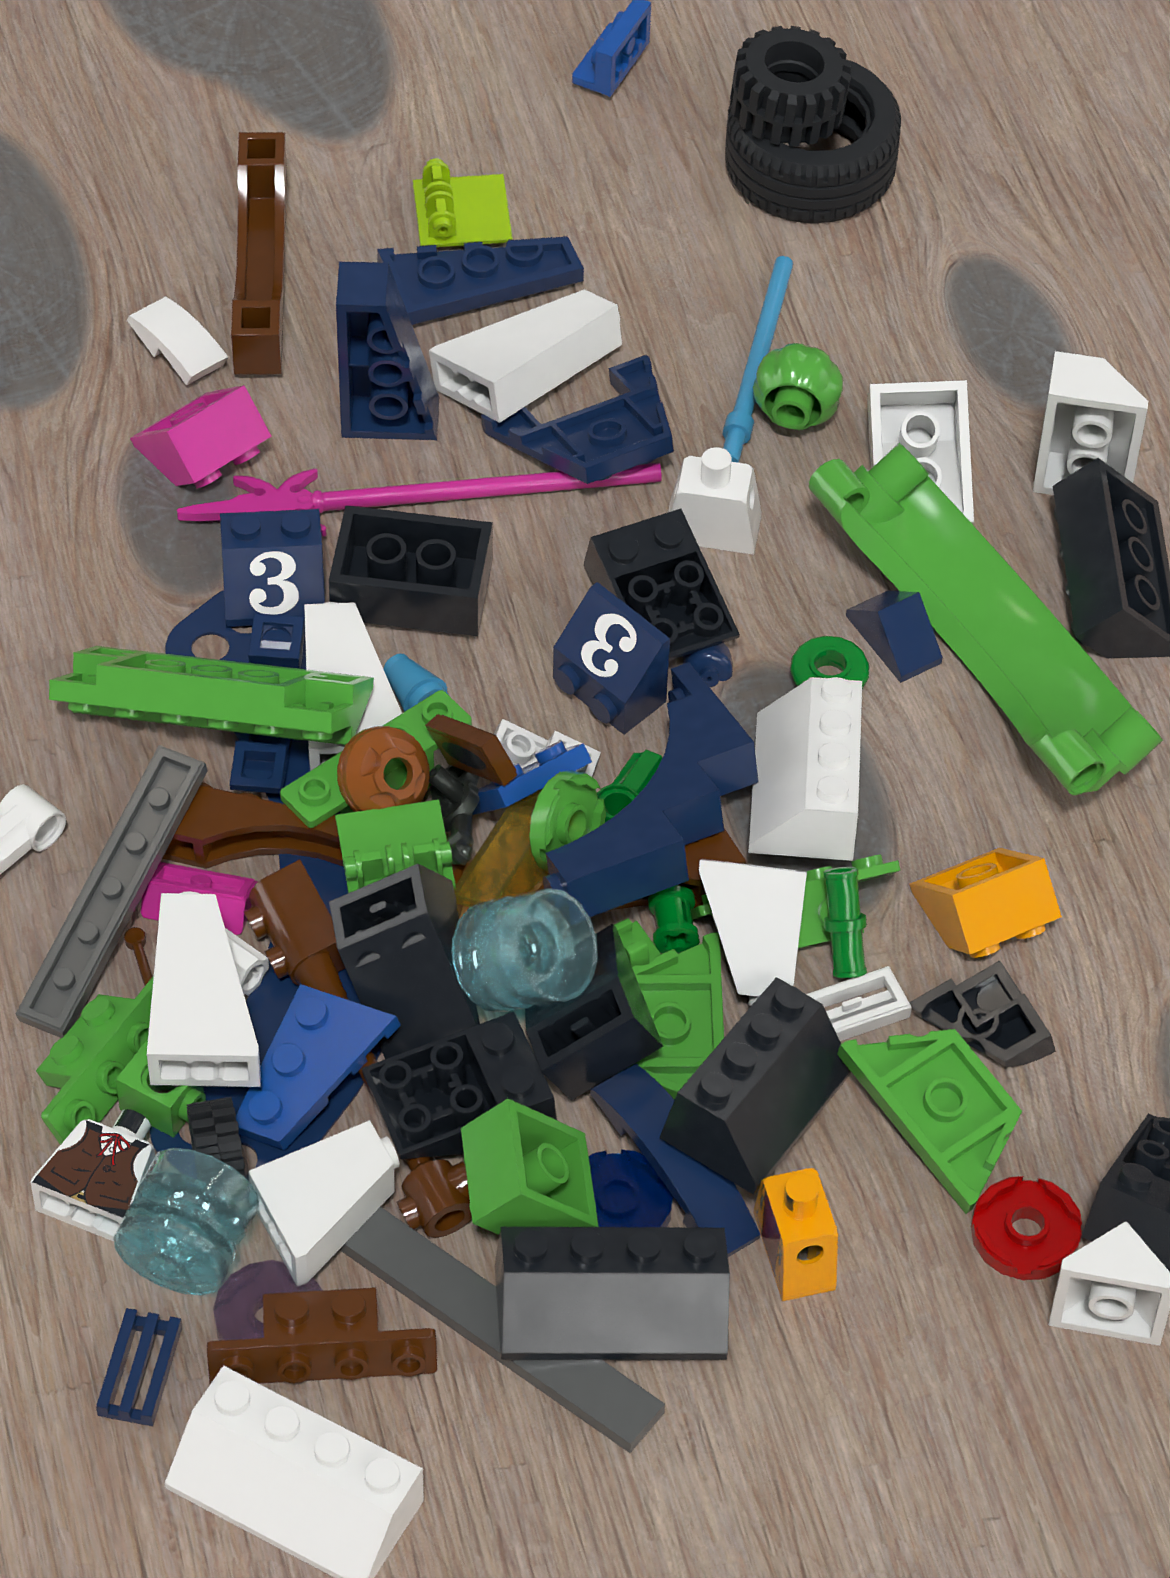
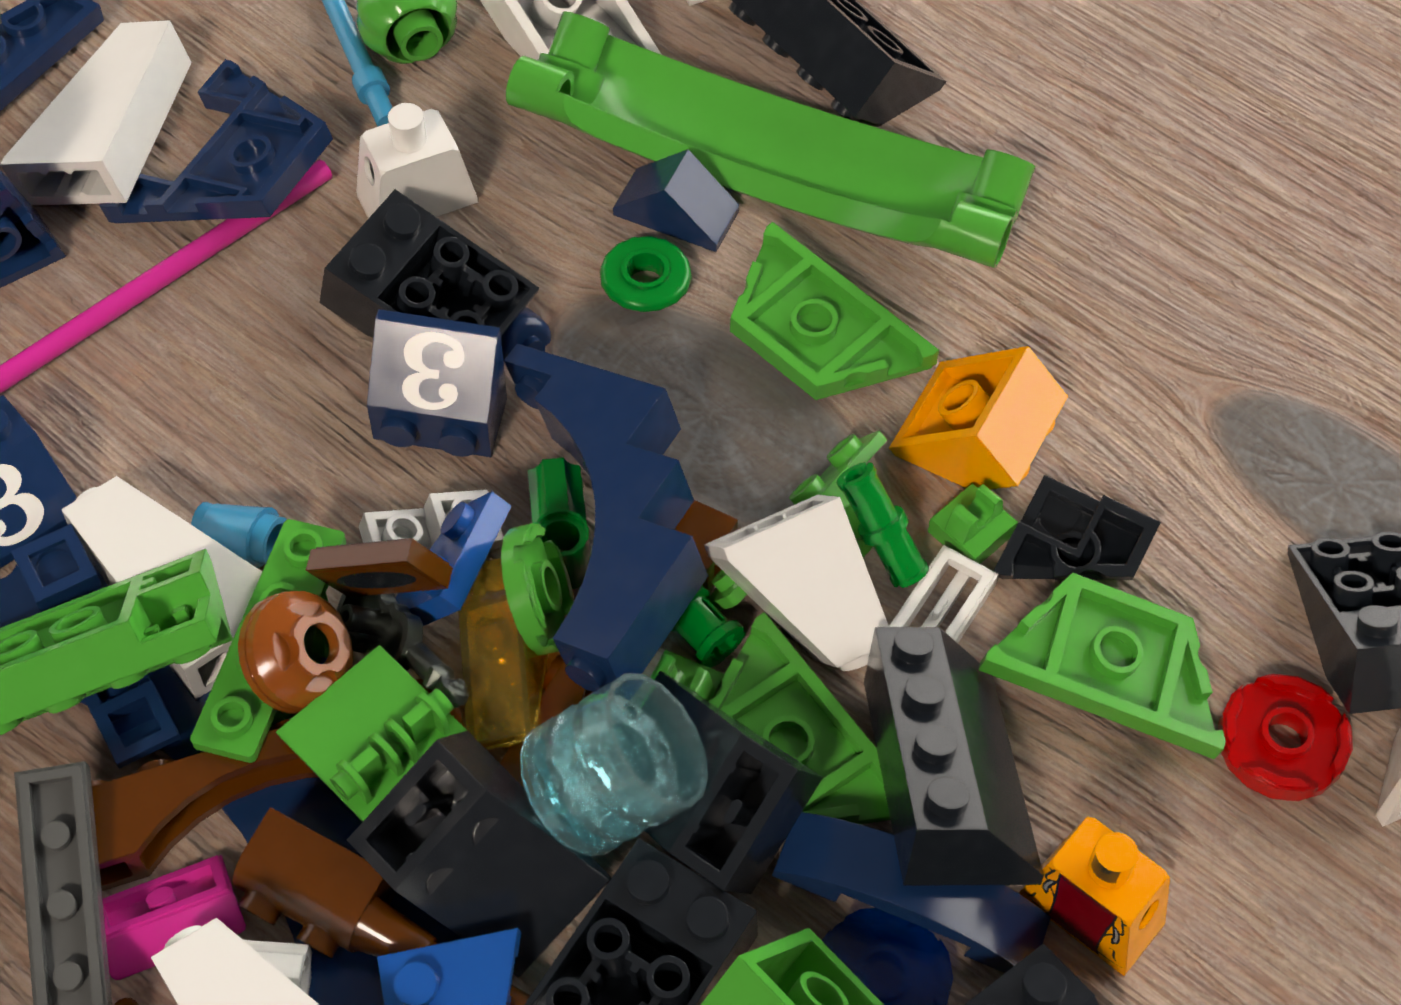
camera: 35 degrees left, 5 degrees up
black brick [328,505,493,636] -> none
white slope [748,677,862,861] -> none
none -> bright green wing [730,222,939,400]
none -> bright green tile [928,483,1018,564]

